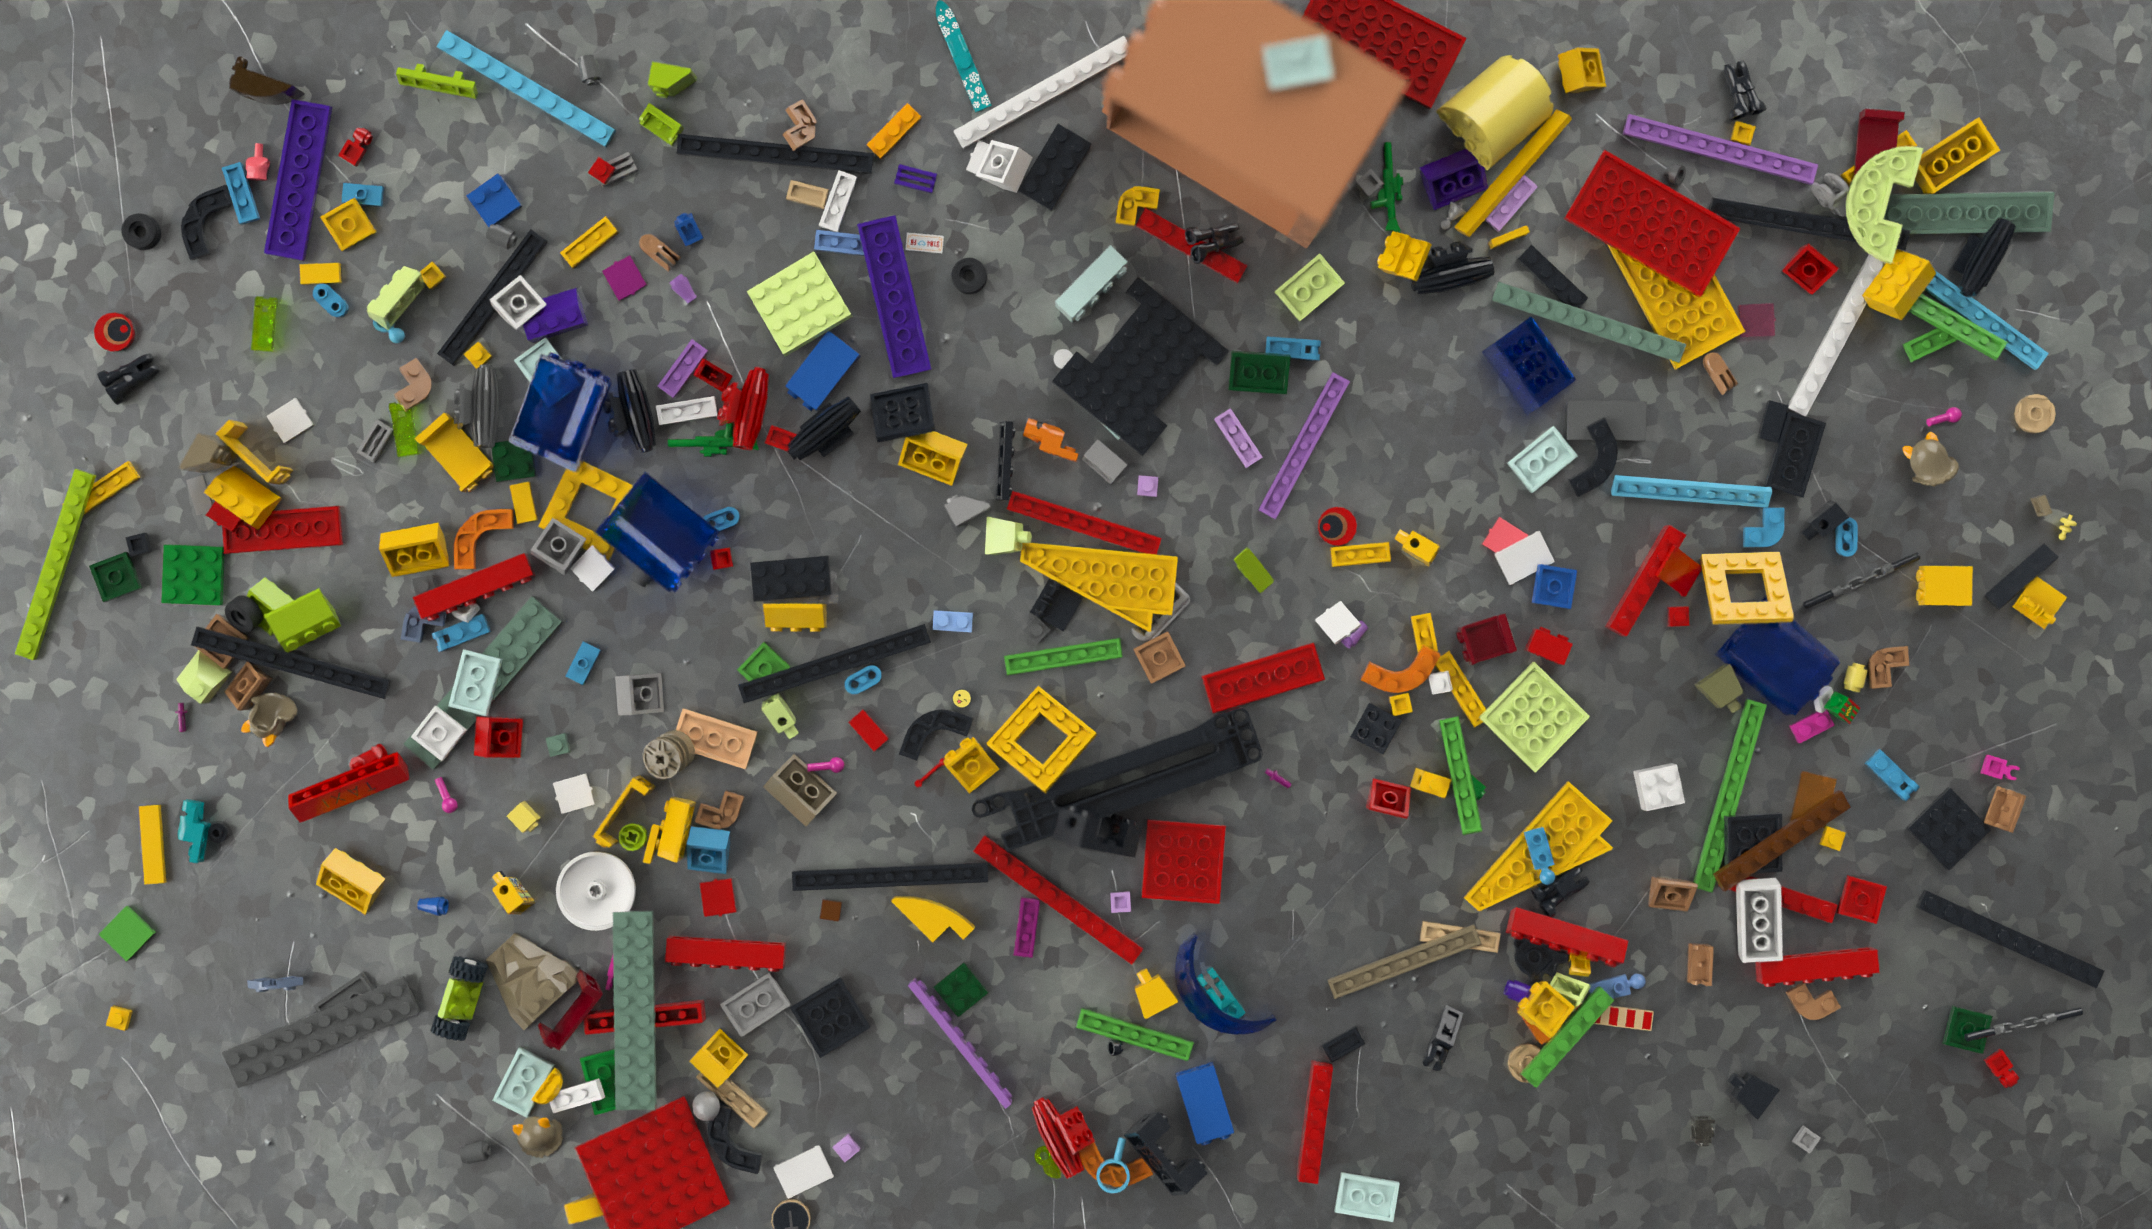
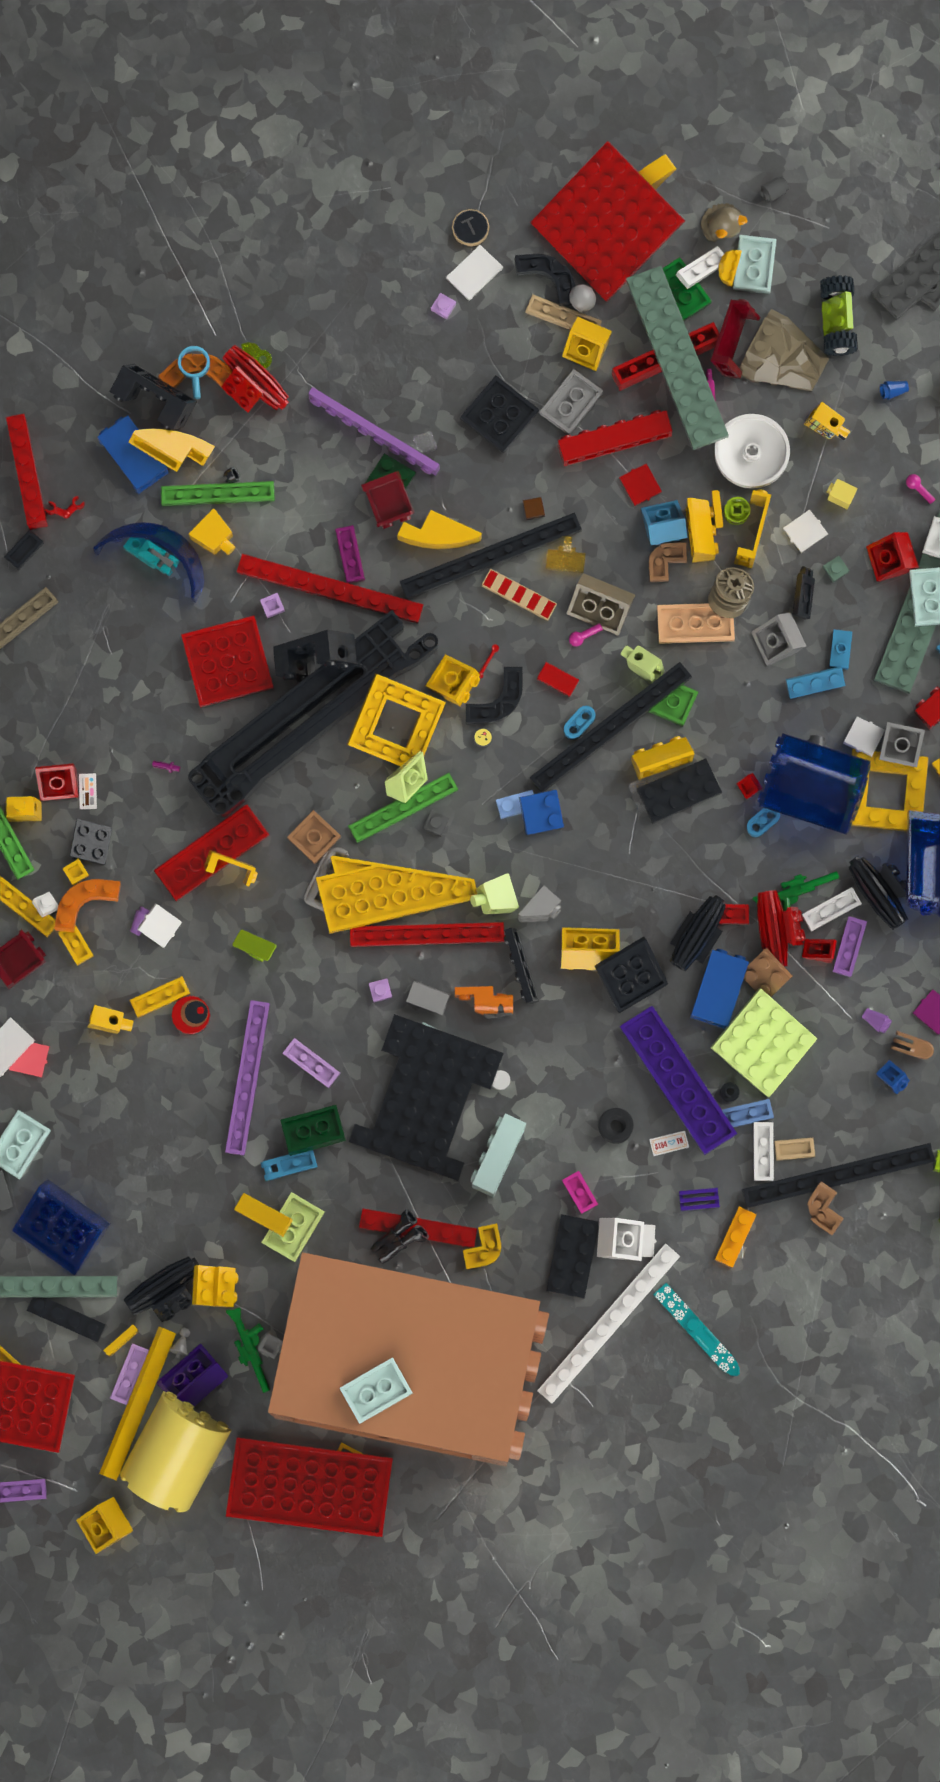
camera: 160 degrees right, 10 degrees down
black hinge [1030,578,1083,631] -> none
none -> red arm [45,496,85,519]
none -> white sticker [79,773,97,810]
none -> yellow slope [128,429,215,472]
none -> yellow panel [204,850,258,886]
none -> yellow tile [234,1193,293,1237]
none -> dark red panel [361,471,414,529]
none -> yellowish green slope [385,751,428,803]
none -> tile [482,569,557,621]
none -> blue plate [519,790,564,835]
none -> clear yellow hinge [546,536,586,573]
none -> dark pink plate [562,1171,598,1214]
none -> black plate [720,1082,740,1102]
none -> medium nougat plate [744,948,793,997]
none -> dark azure plate [785,666,845,699]
none -> black hinge [792,566,815,620]

